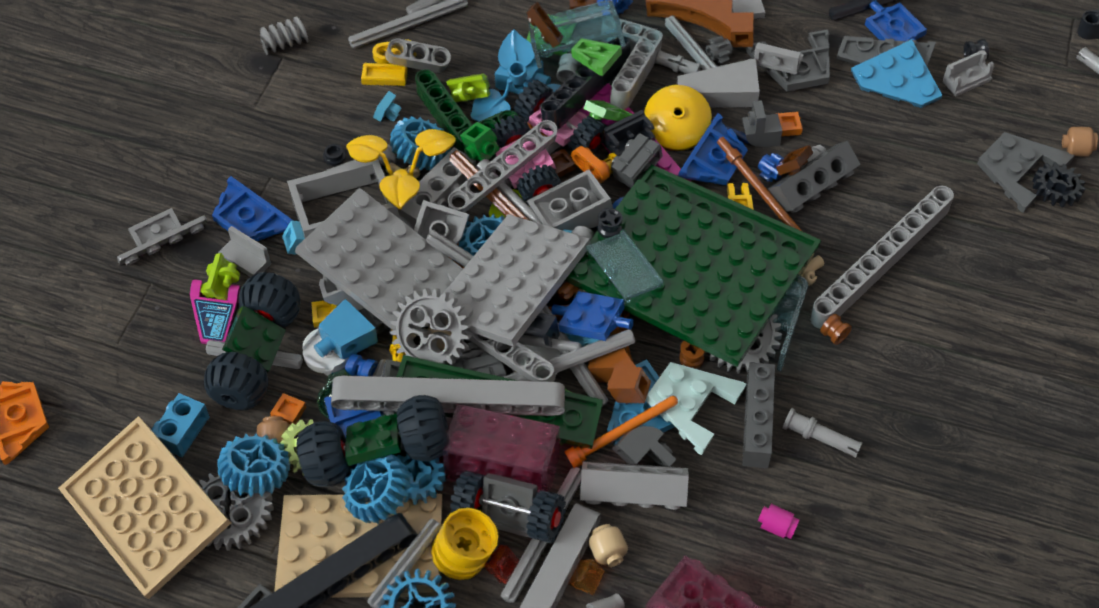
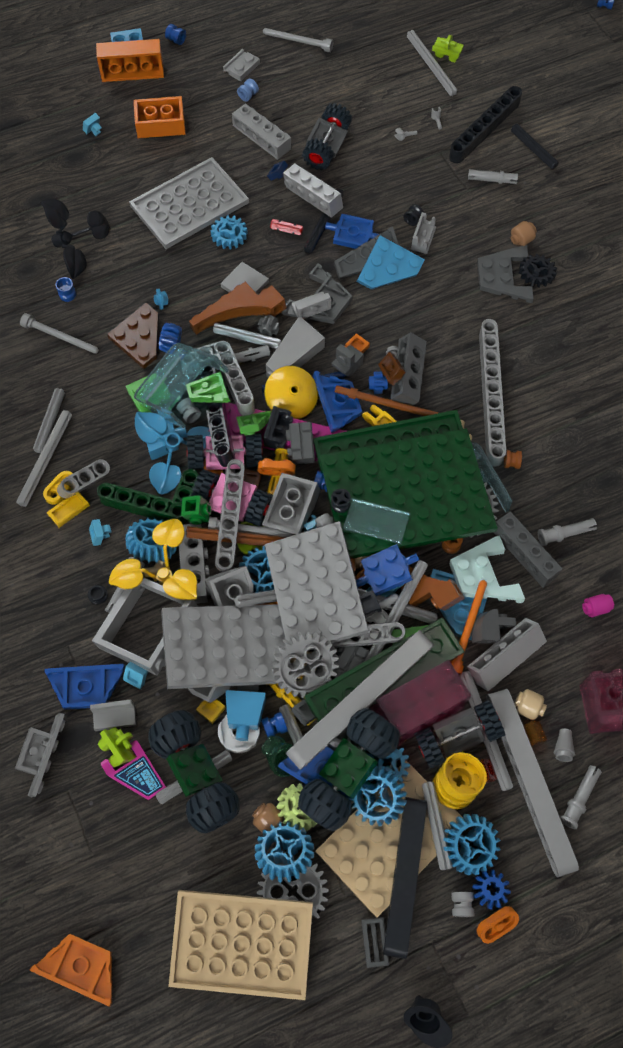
camera: 45 degrees left, 10 degrees up
dark azure brick [152,393,210,457] -> none
orange plate [270,393,306,425] -> none
lime hips [447,74,490,102] -> none
reddish brown plate [527,2,564,48] -> none

